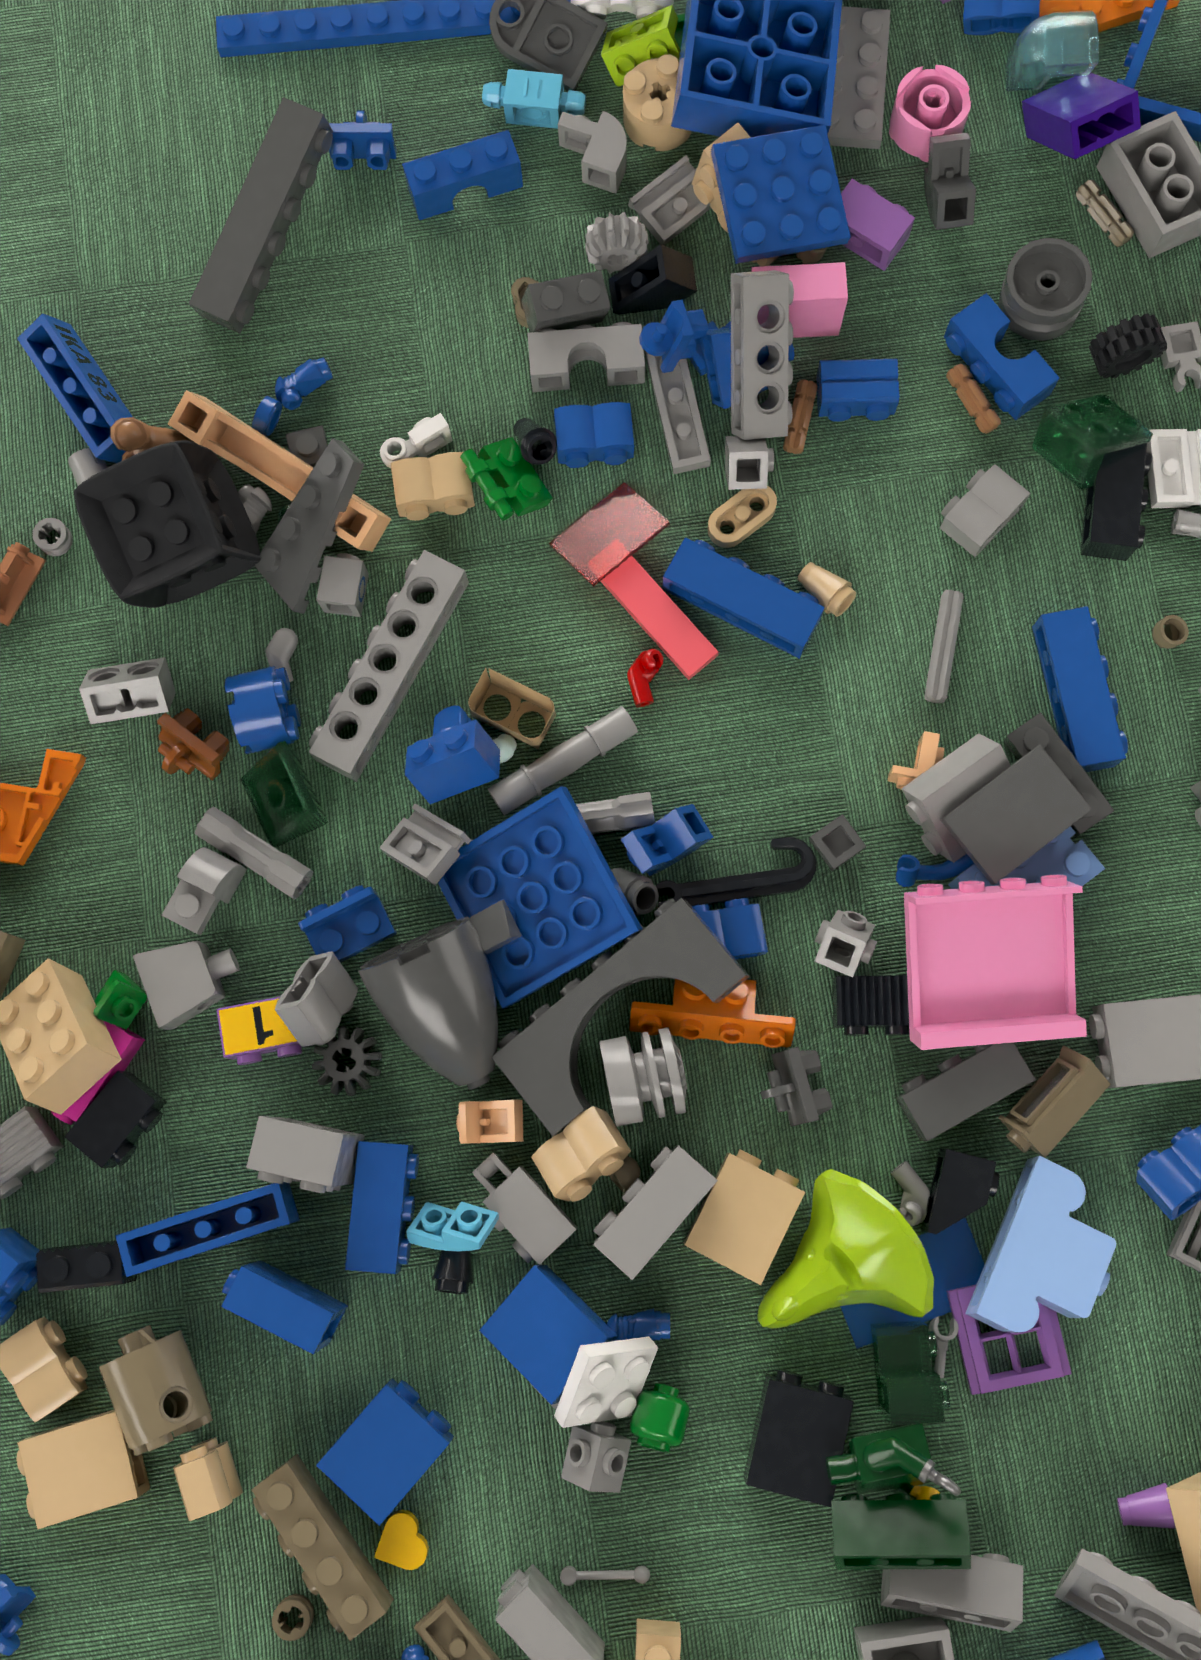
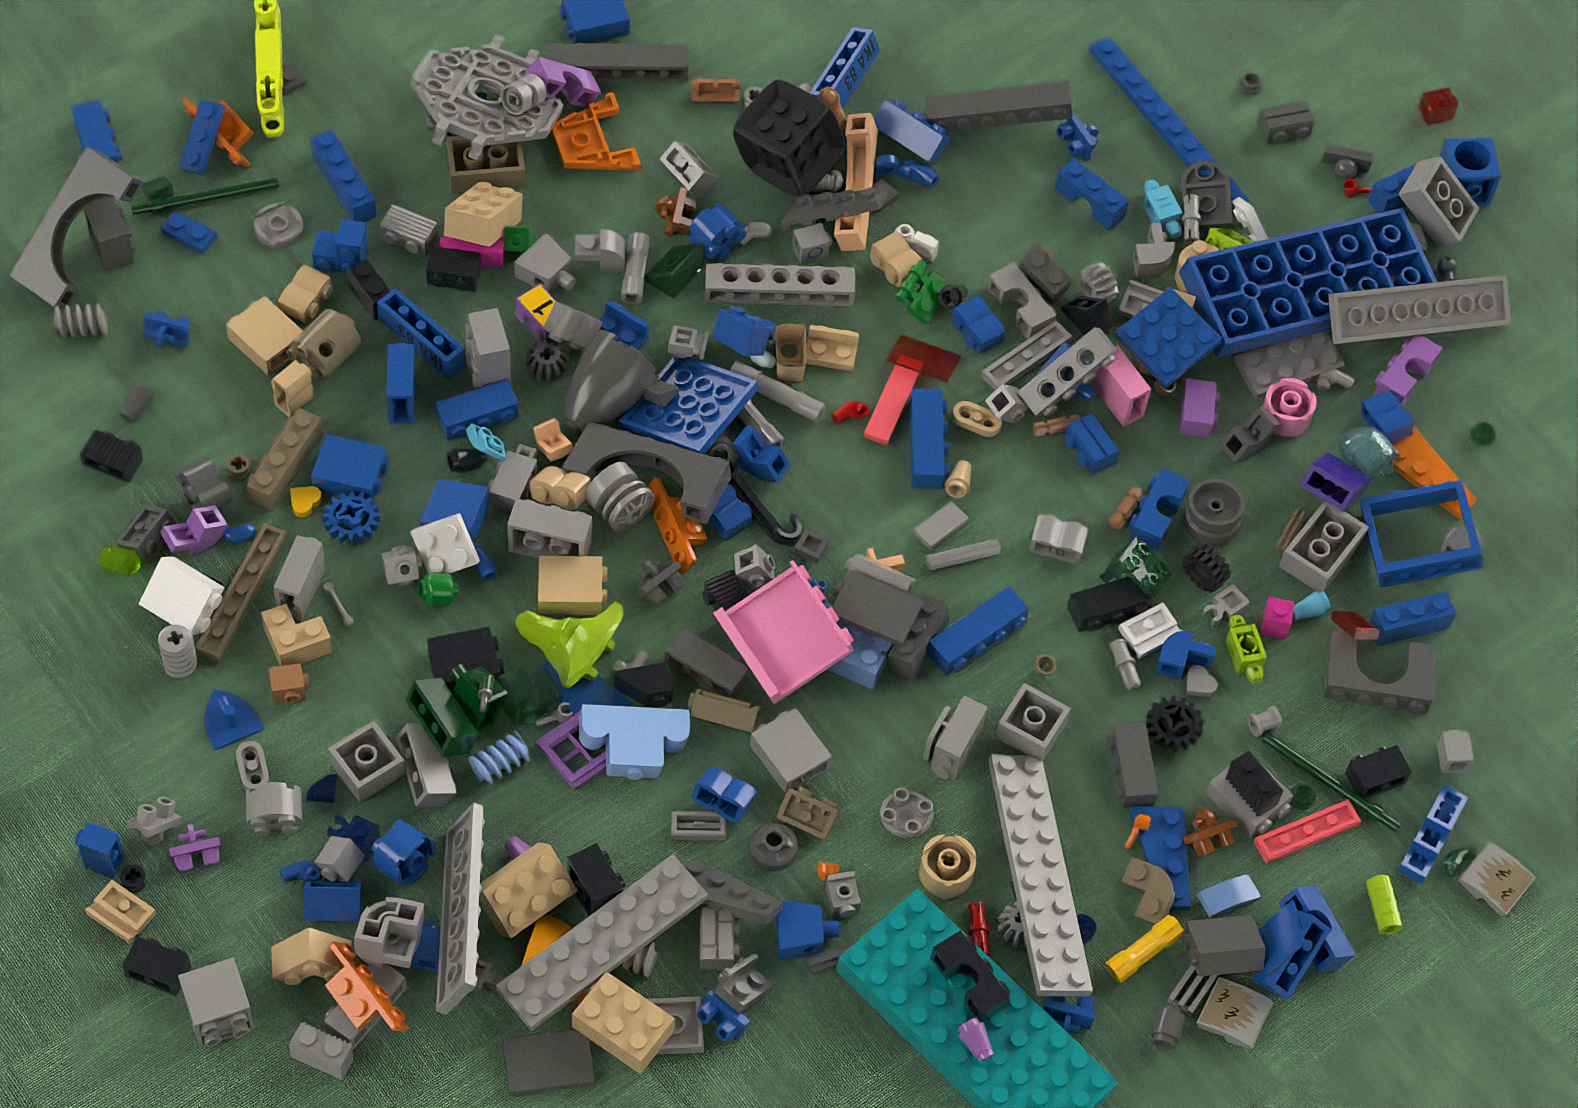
camera: 50 degrees right, 20 degrees down
blue hips [639,300,709,373] -> none
none -> blue gear [323,491,380,545]
none -> light blue piece [468,731,530,784]
none -> tan bracket [806,325,859,372]
none -> brick [874,98,951,163]
none -> light grey tile [913,501,969,551]
none -> light grey pin [1182,194,1201,245]
none -> light grey arm [1316,369,1355,391]

